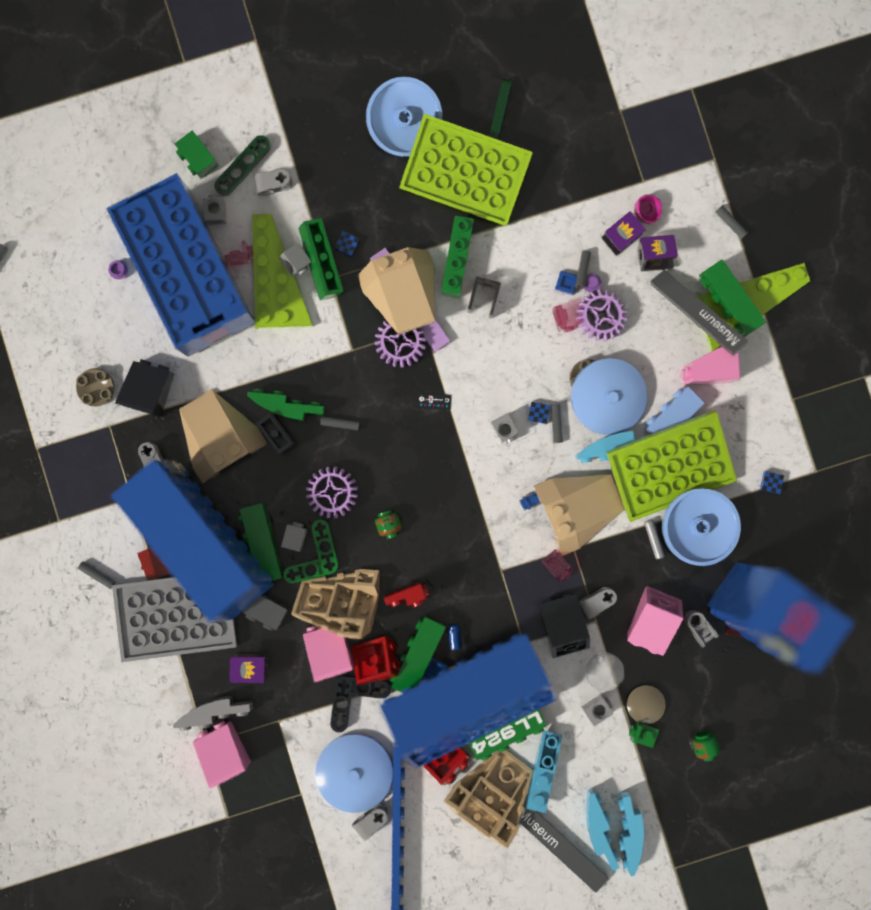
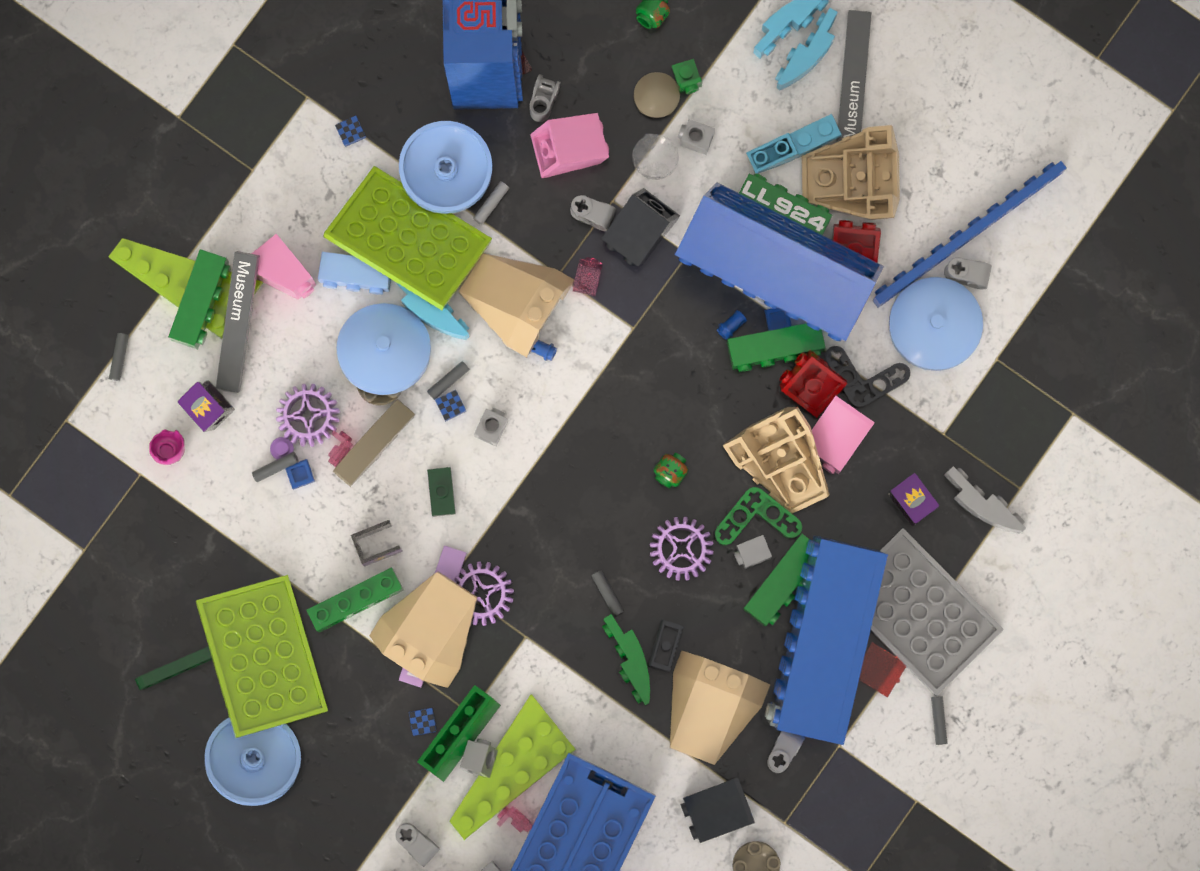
camera: 125 degrees left, 5 degrees down
bright pink slope [193,720,251,789] -> none
dark grey brick [243,594,290,631] -> none
red plate [384,581,430,607] -> none
black sticker [417,393,451,410] -> none
dark purple piece [601,211,646,256] -> none
none -> dark tan slope [333,399,415,487]
none -> dark green plate [427,467,456,517]

